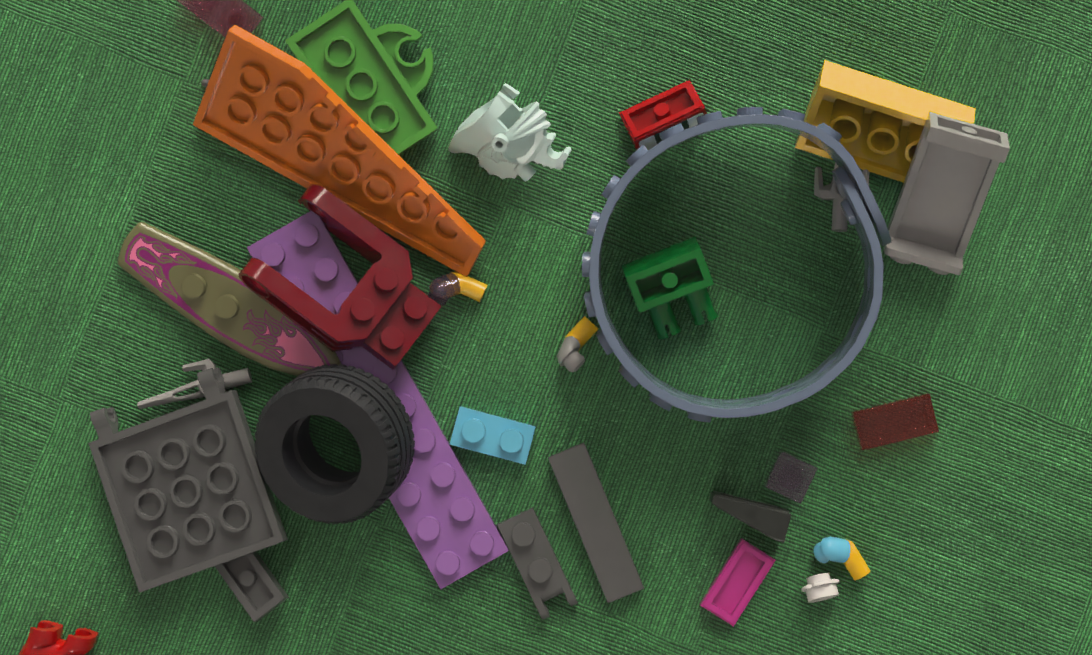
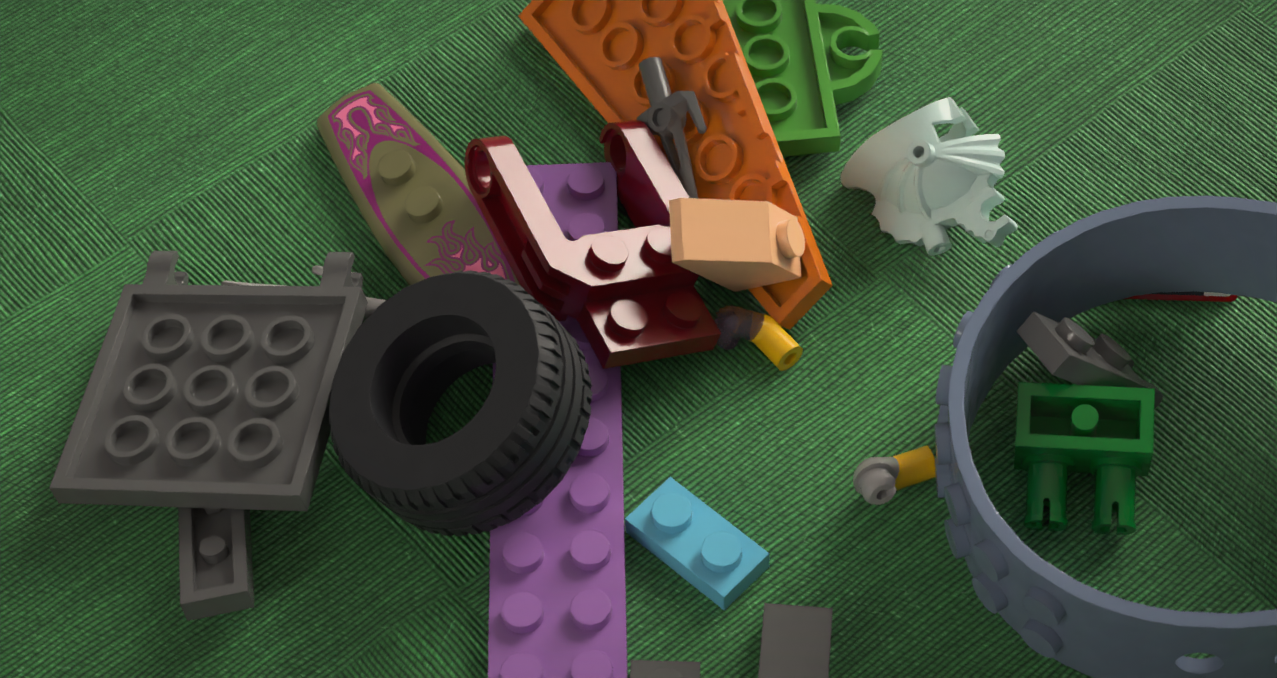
camera: 30 degrees right, 35 degrees down
none -> dark grey piece [637,57,707,199]
none -> light nougat slope [669,198,805,292]
none -> dark grey hinge [1016,312,1163,409]

